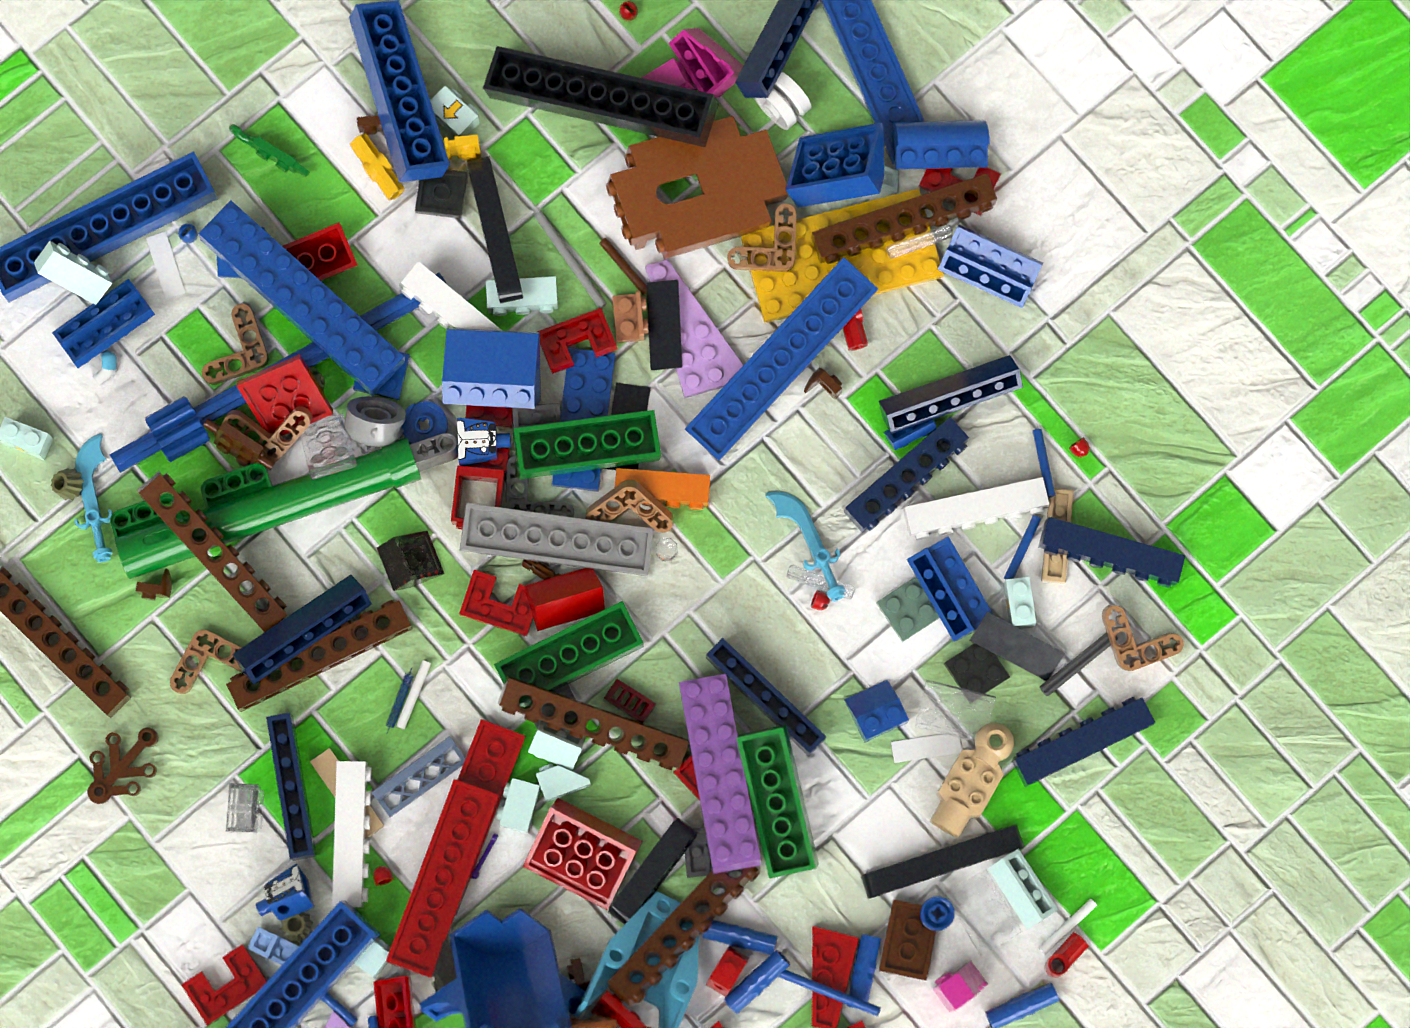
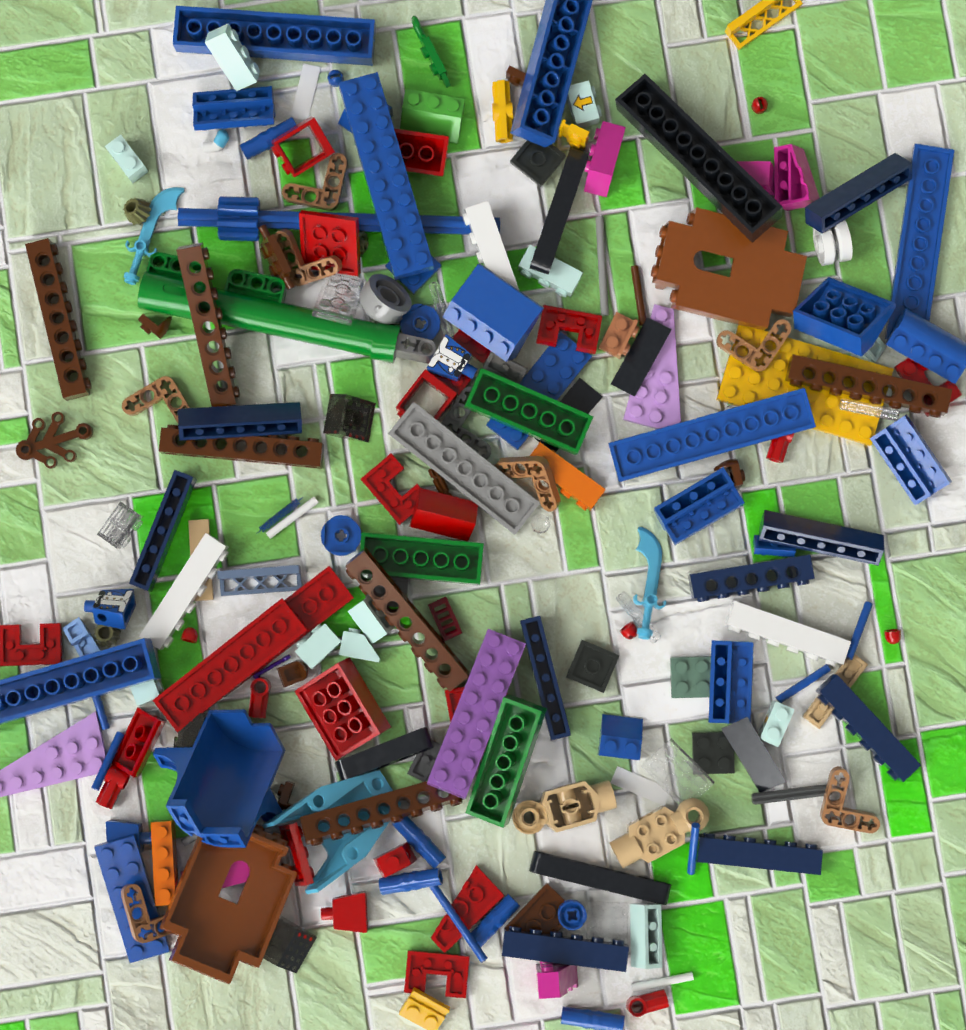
camera: 35 degrees right, 5 degrees up
none -> blue axle [240,117,300,160]
none -> red piece [248,677,271,719]
none -> red window [271,116,335,177]
none -> reddish brown plate [276,660,308,687]
none -> blue plate [321,515,361,556]
none -> bright green slope [400,89,465,144]
none -> clear axle [429,281,455,338]
none -> dark blue brick [501,926,629,972]
none -> tan brick [512,780,617,834]
none -> pearl dark grey plate [566,640,620,693]
none -> dark pink wedge [584,121,626,198]
none -> blue brick [654,467,745,545]
none -> blue bar [687,822,700,875]

